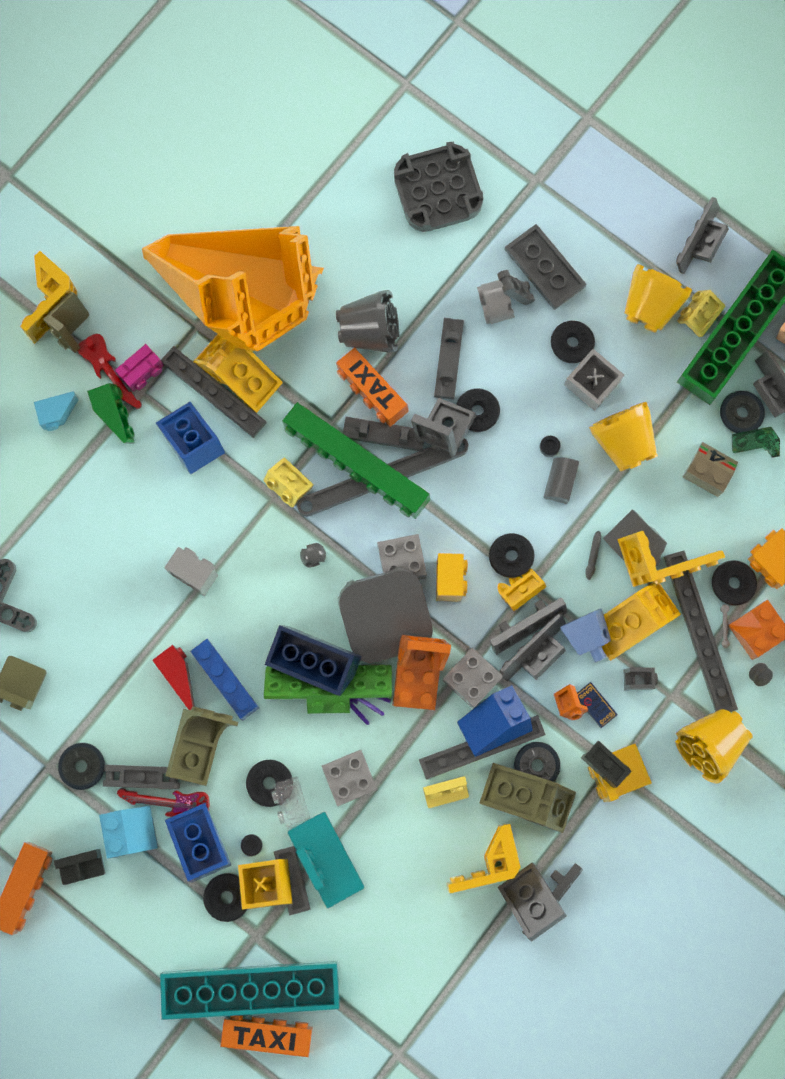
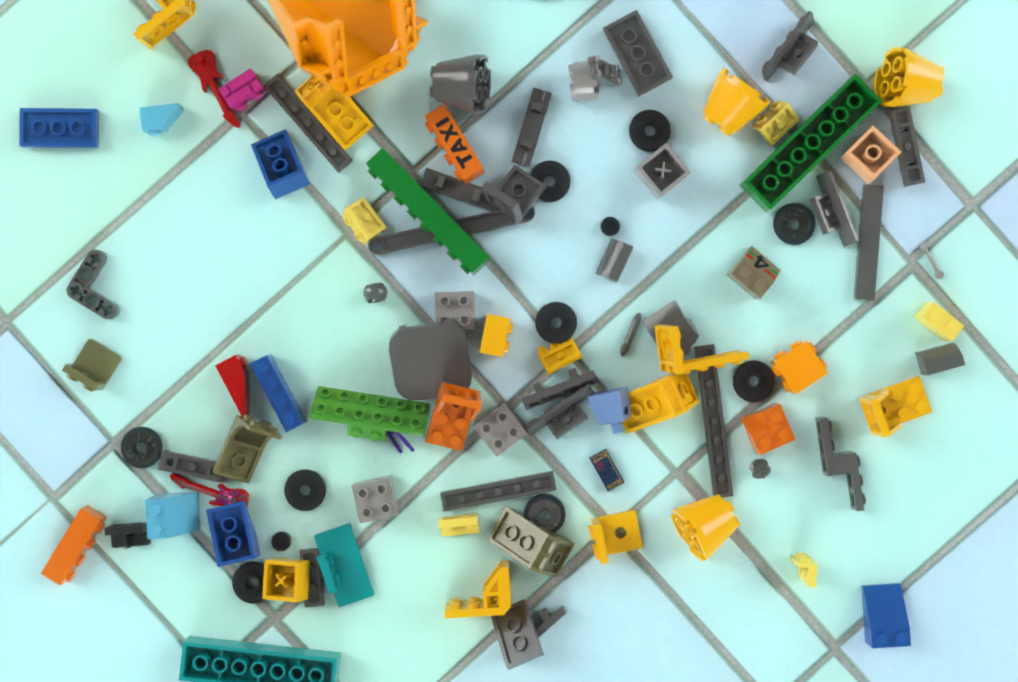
camera: 10 degrees right, 10 degrees up
olive bracket [43,292,89,353] -> none
green slope [87,383,135,444] -> none
light grey brick [164,547,218,596] -> none
dark blue slope [264,625,362,696] -> none
clear bracket [271,777,310,829] -> none
blue slope [457,685,533,757] -> none
orange bracket [554,684,588,720] -> none
pearl dark grey panel [581,741,632,788] -> none
yellow cone [589,402,658,471] -> none
dark grey window [623,667,658,691] -> none
light grey hinge [720,605,730,648] -> none
clear green bracket [732,427,780,458] -> none

